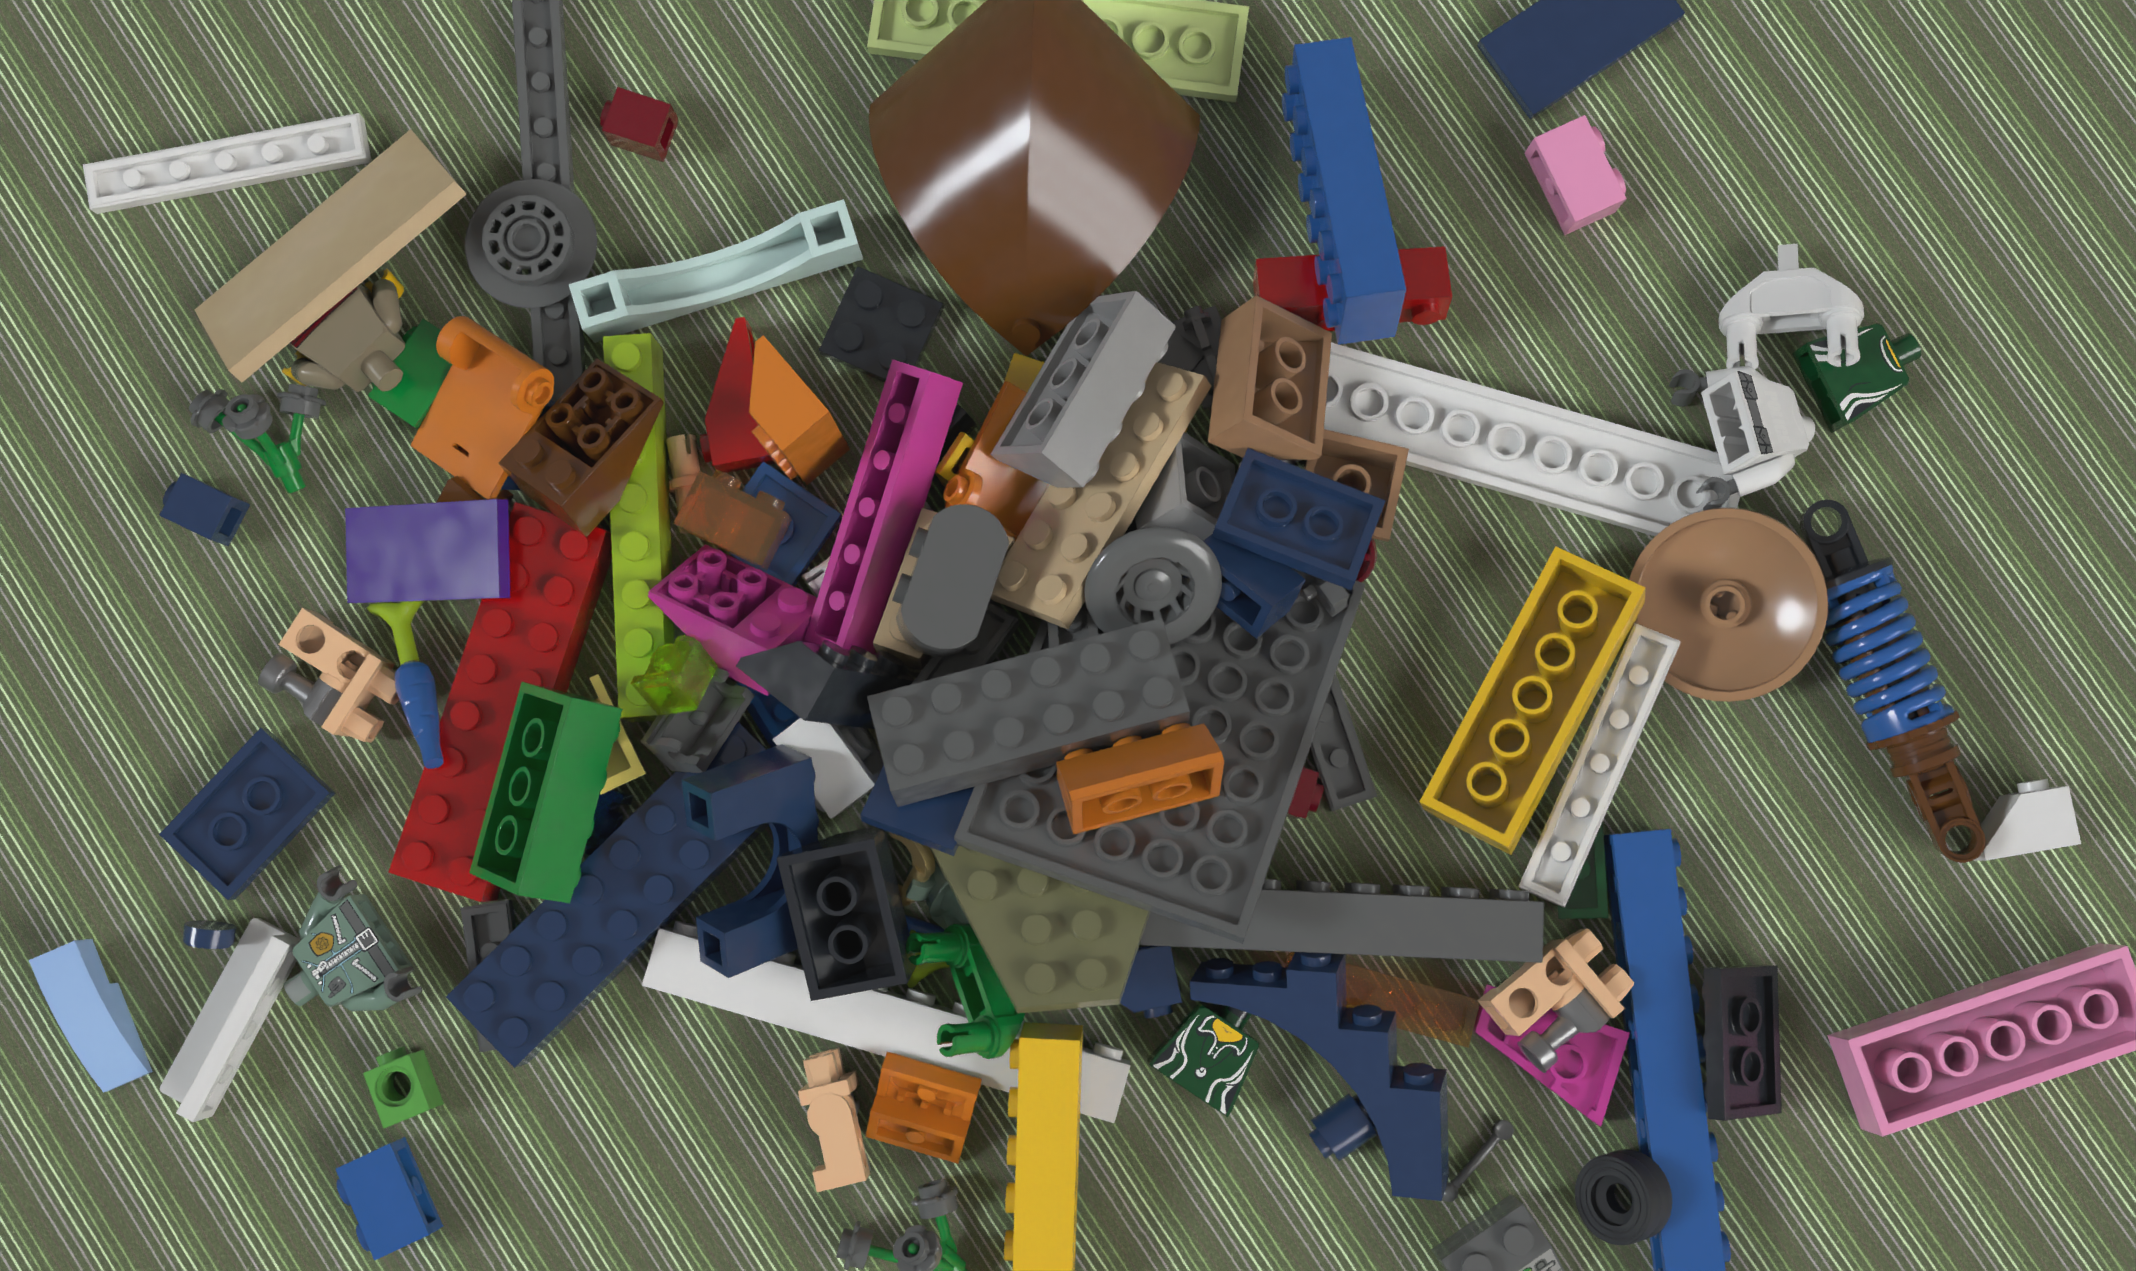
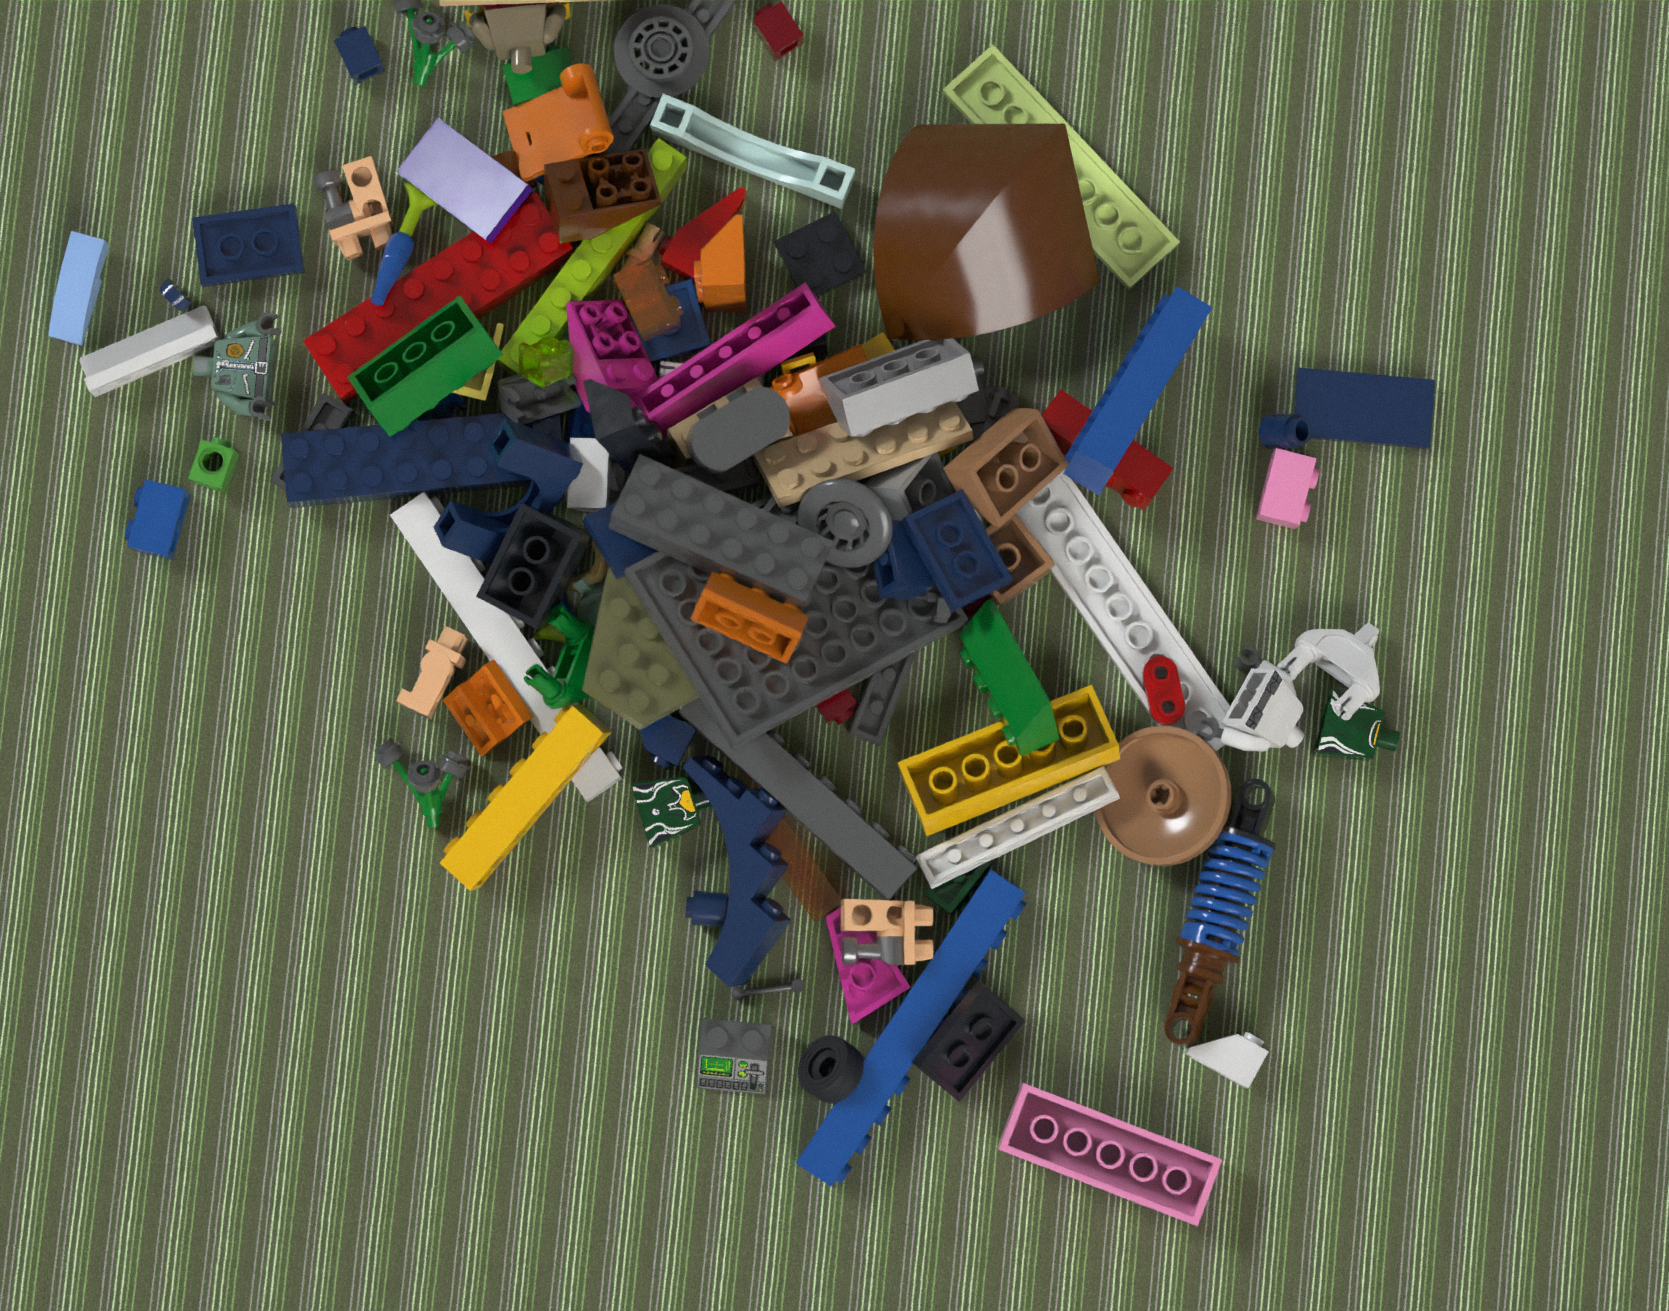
camera: 35 degrees right, 0 degrees up
none -> green slope [958,598,1060,757]
none -> red plate [1142,656,1185,726]
none -> dark blue brick [1258,414,1311,449]

